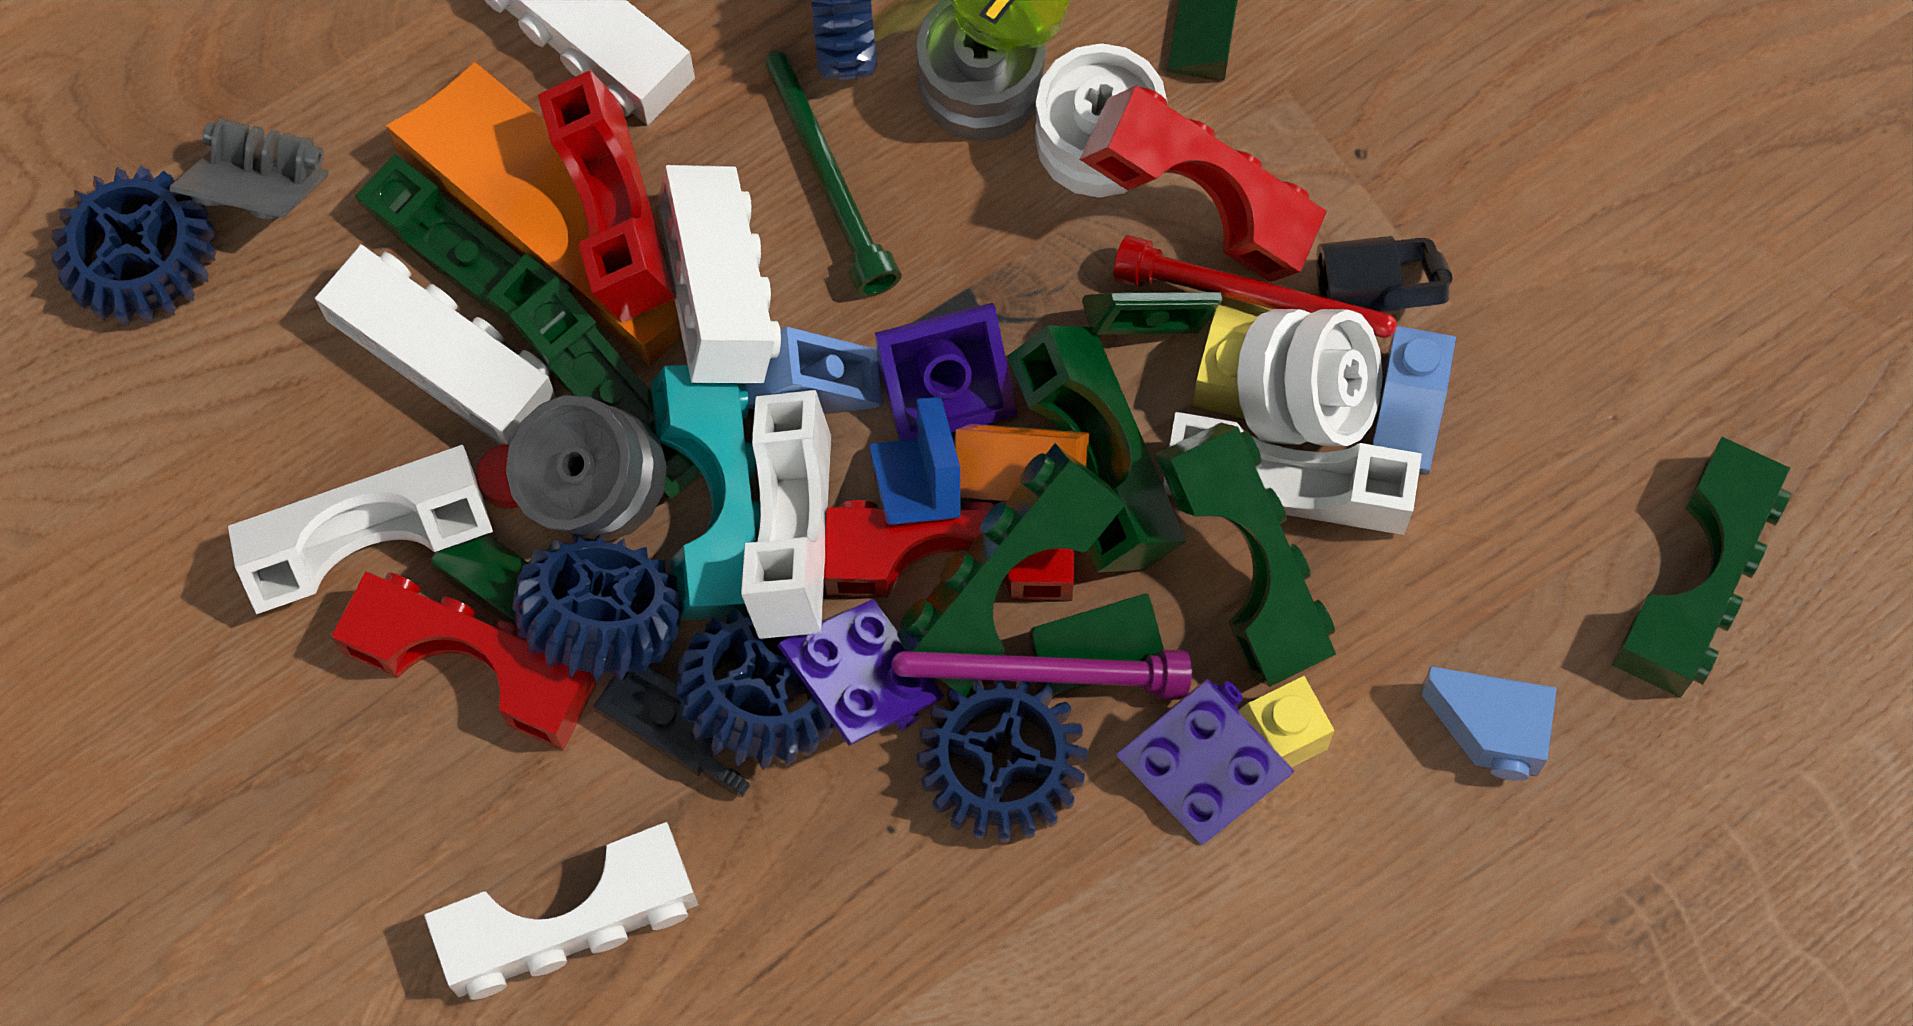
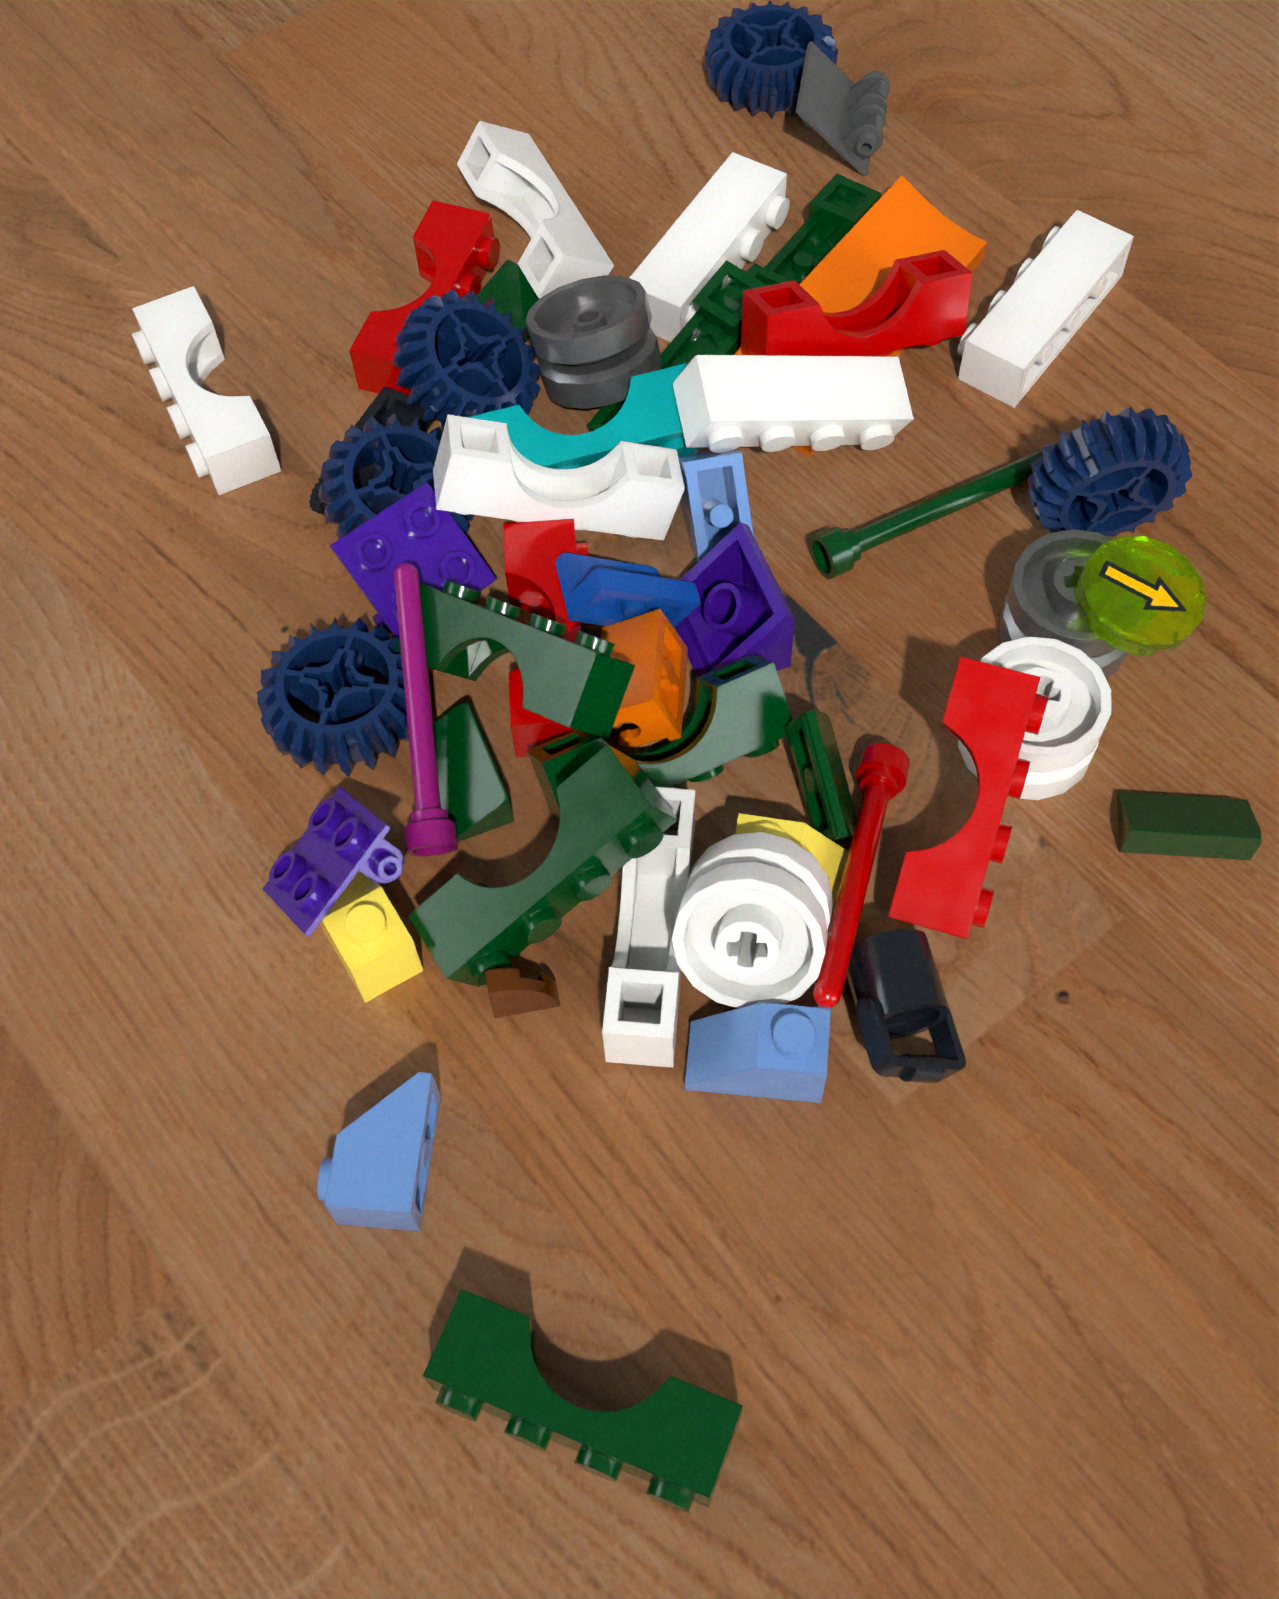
camera: 85 degrees right, 10 degrees down
none -> reddish brown tile [485,967,560,1018]

